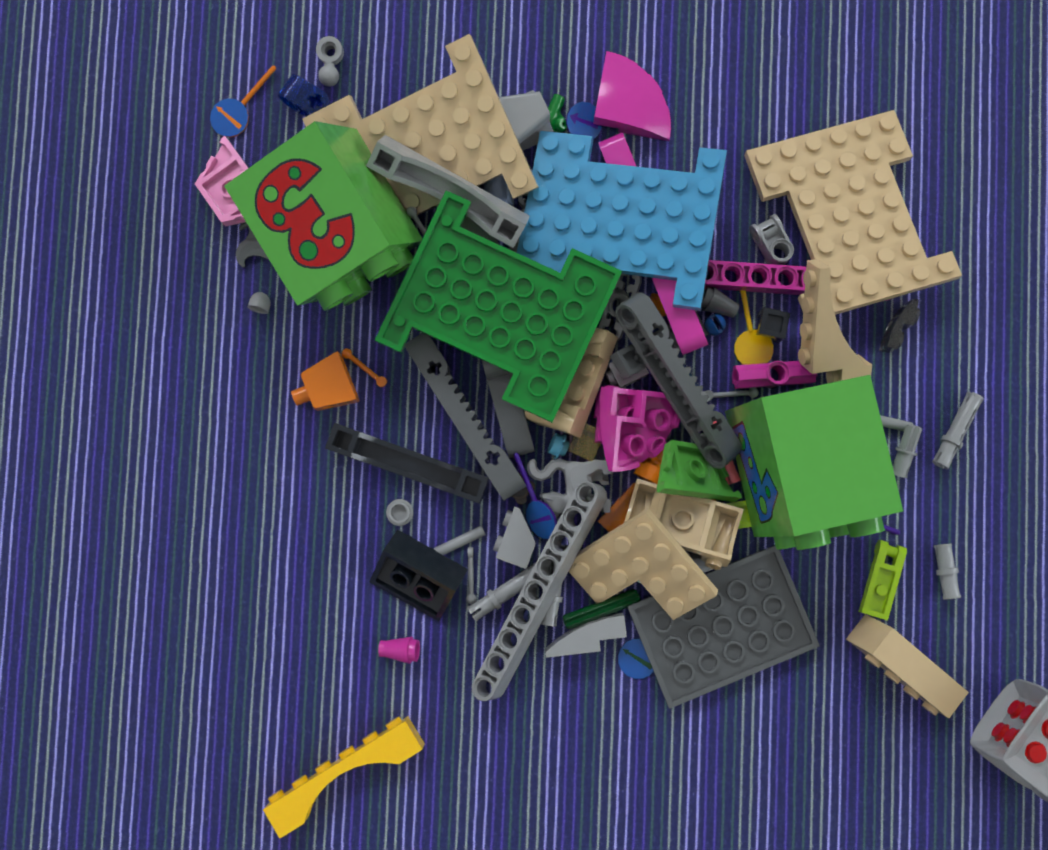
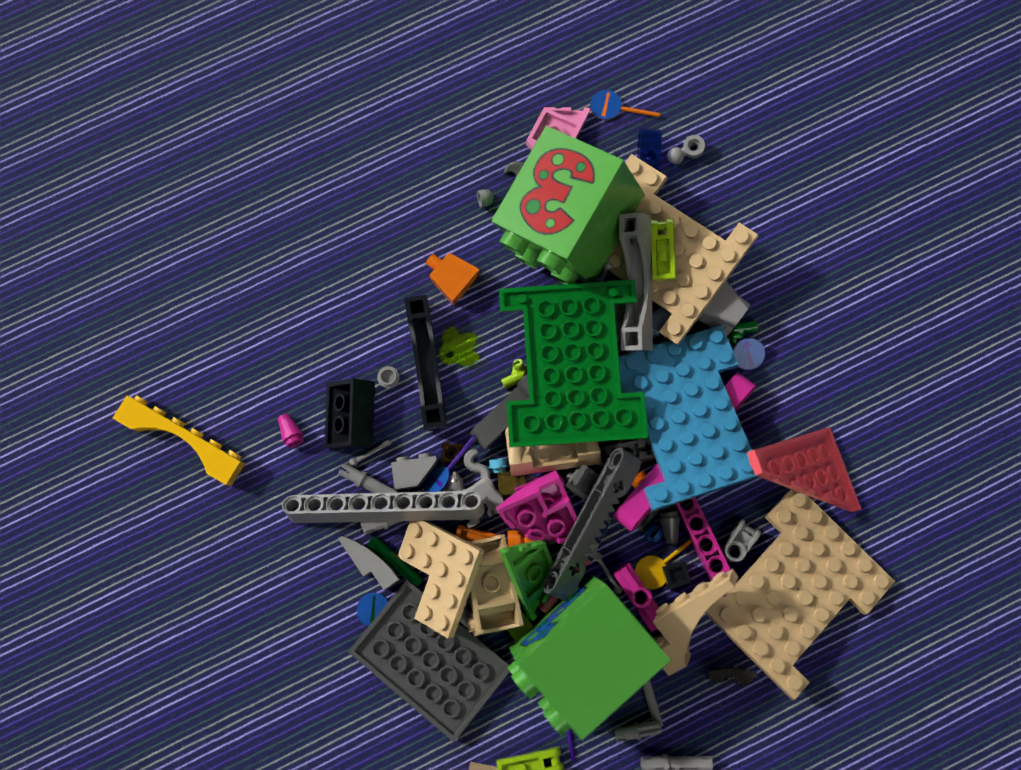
camera: 65 degrees right, 5 degrees down
orange hinge [341,348,387,387] -> none
dark grey gear [404,333,526,501] -> none
light grey bar [433,526,486,555] -> none
dark pink brick [593,51,671,141] -> none
none -> clear neon green plate [439,326,480,366]
none -> lime arm [501,359,527,390]
none -> lime plate [651,218,676,281]
none -> coral wing [747,427,861,512]

